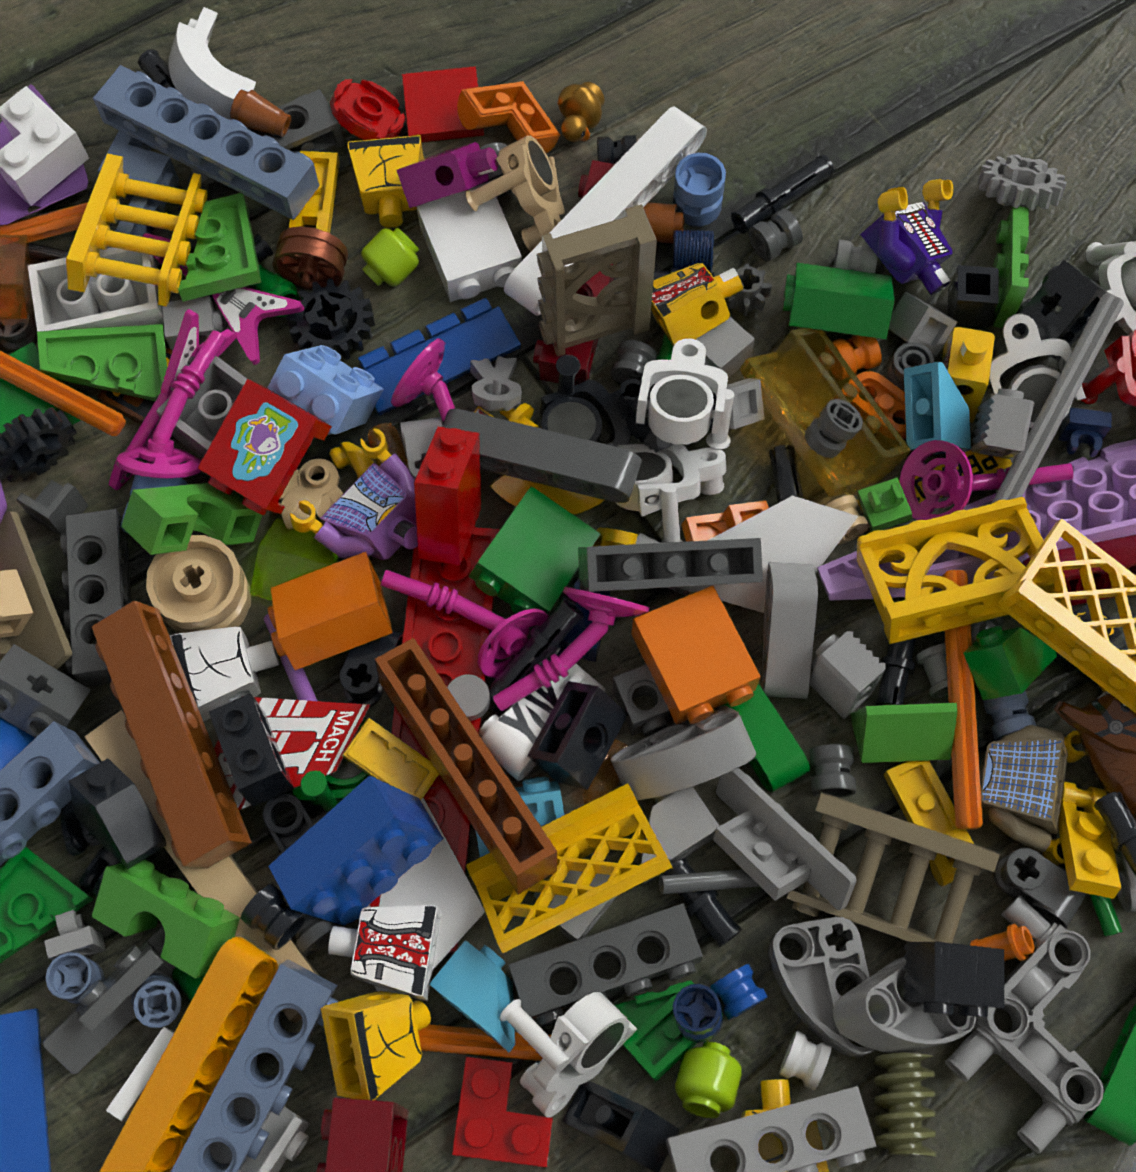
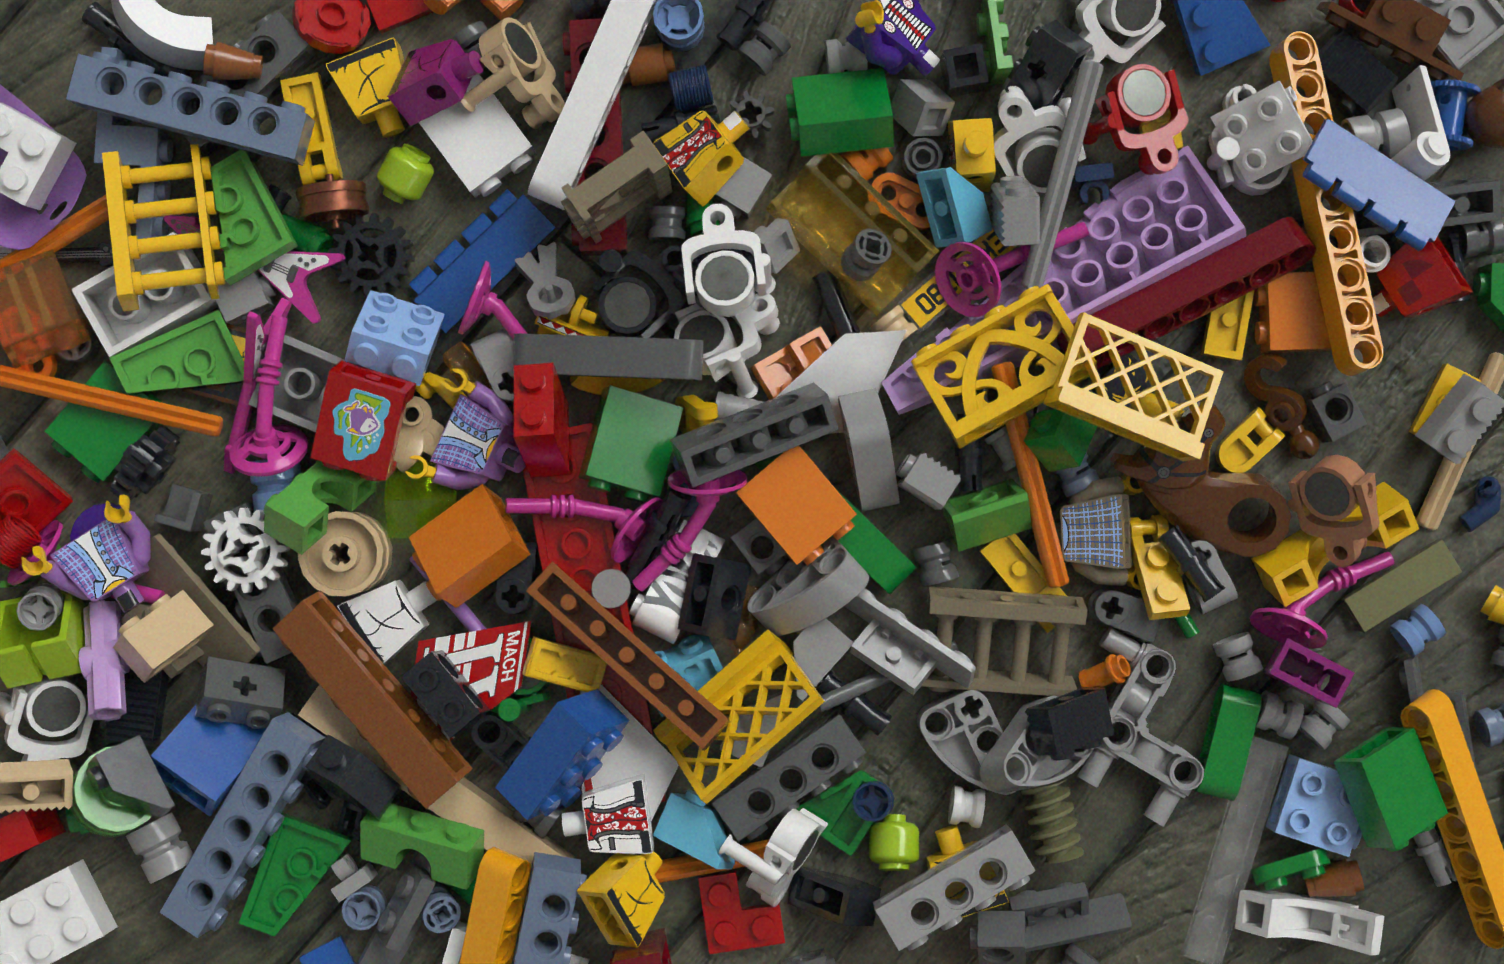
camera: 20 degrees left, 20 degrees up
black wheel [240,884,307,951] -> none
blue wheel [709,964,768,1021] -> none
bright green tile [857,477,913,532] -> none
none -> white gear [201,508,290,593]

